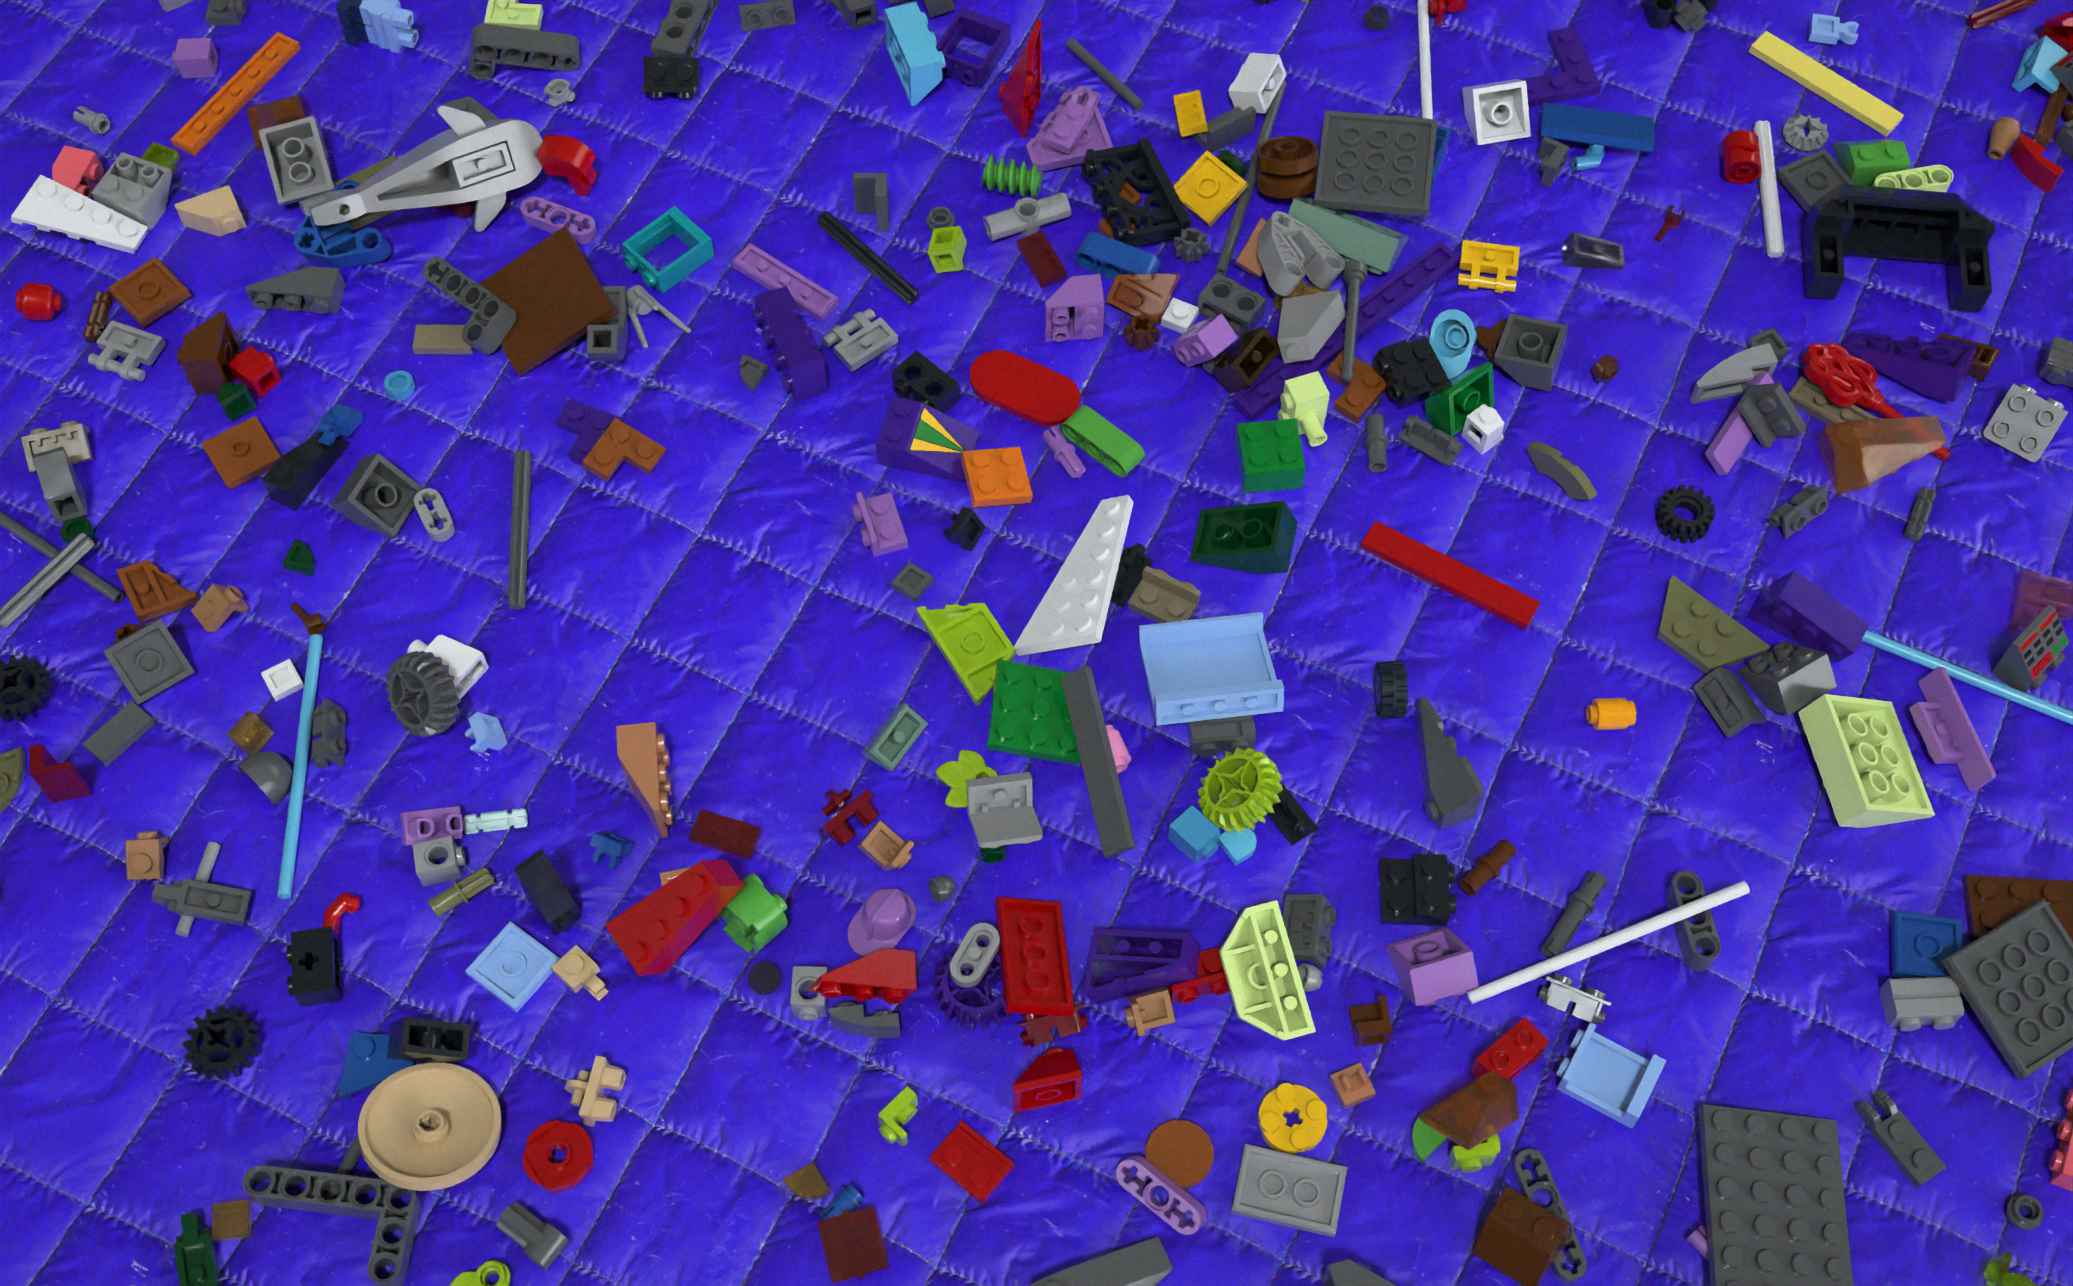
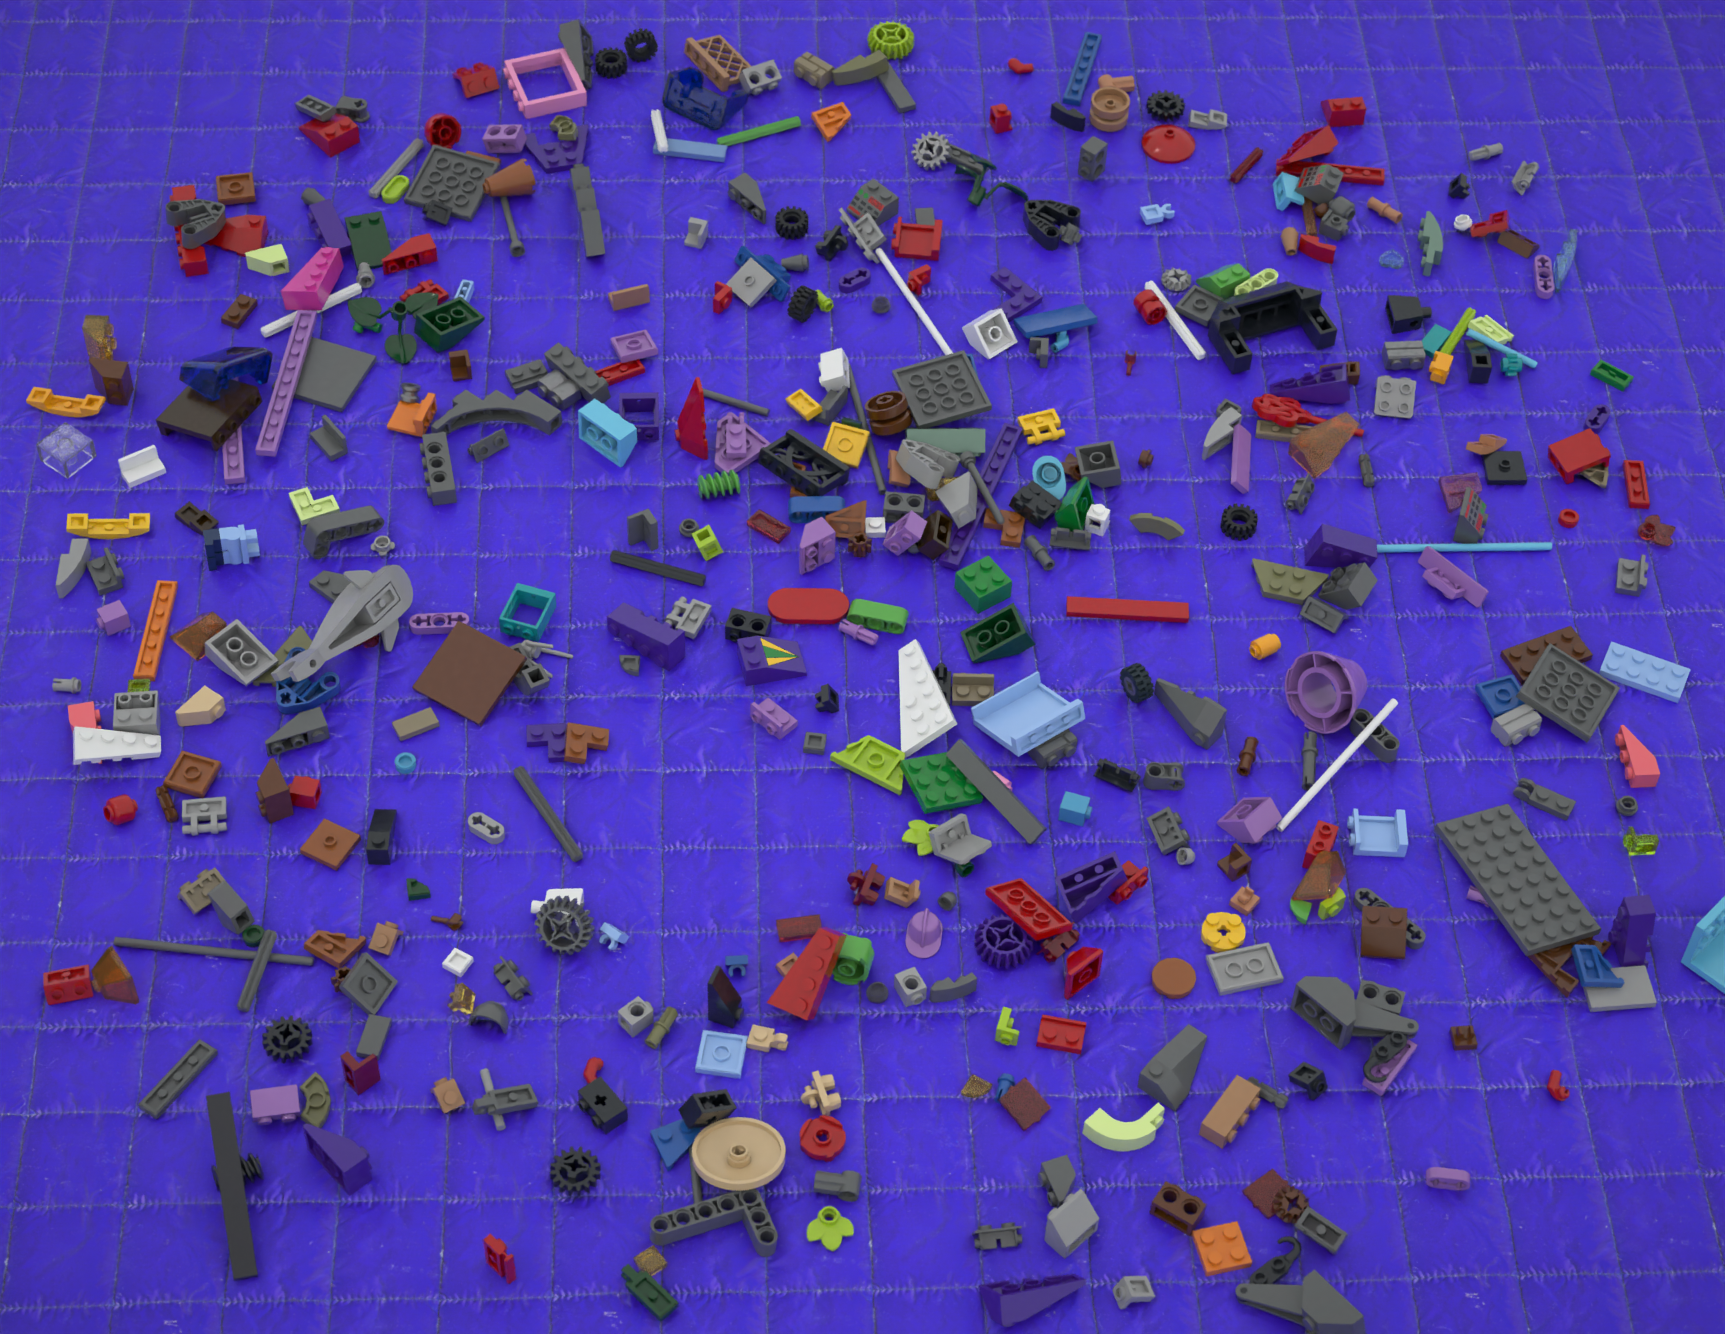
camera: 30 degrees left, 10 degrees down
dark green tile [215,381,257,422] -> none
medium azure piece [277,634,323,899] -> none
blue plate [317,404,363,446] -> none
dark grey slope [331,453,423,538] -> none
medium lavender hips [400,806,463,845] -> none
dark grey beam [423,257,517,355] -> none
light aqua axle [463,808,528,834] -> none
red brick [536,134,597,196] -> none
nougat slope [616,722,673,838] -> none
black bracket [642,56,700,98] -> none
medium lavender tile [732,243,839,322] -> none
red slope [809,948,917,1004] -> none
sand green slope [861,703,928,772] -> none
light grey plate [950,923,1000,988] -> none
orange plate [961,447,1033,508] -> none
light grey piece [983,192,1071,241] -> none
medium lavender beam [1116,1155,1207,1235] -> none
medium nougat bracket [1124,987,1176,1037] -> none
dark grey gear [1173,227,1209,263] -> none
lime gear [1197,747,1283,834] -> none
medium azure tile [1218,827,1257,866] -> none
yellowish green wedge [1219,900,1316,1041] -> none
yellowish green brick [1278,371,1330,447] -> none
black plate [1378,854,1456,926] -> none
hinge [1538,973,1611,1025] -> none
clear smoke slope [1562,232,1624,270] -> none
dark grey bracket [1738,383,1807,448] -> none
light yellow tile [1749,31,1904,137] -> none
yellowish green slope [1798,694,1935,828] -> none
none -> plate [483,1234,516,1284]
none -> dark grey piece [1143,762,1185,791]
none -> medium lavender cone [1285,651,1367,734]

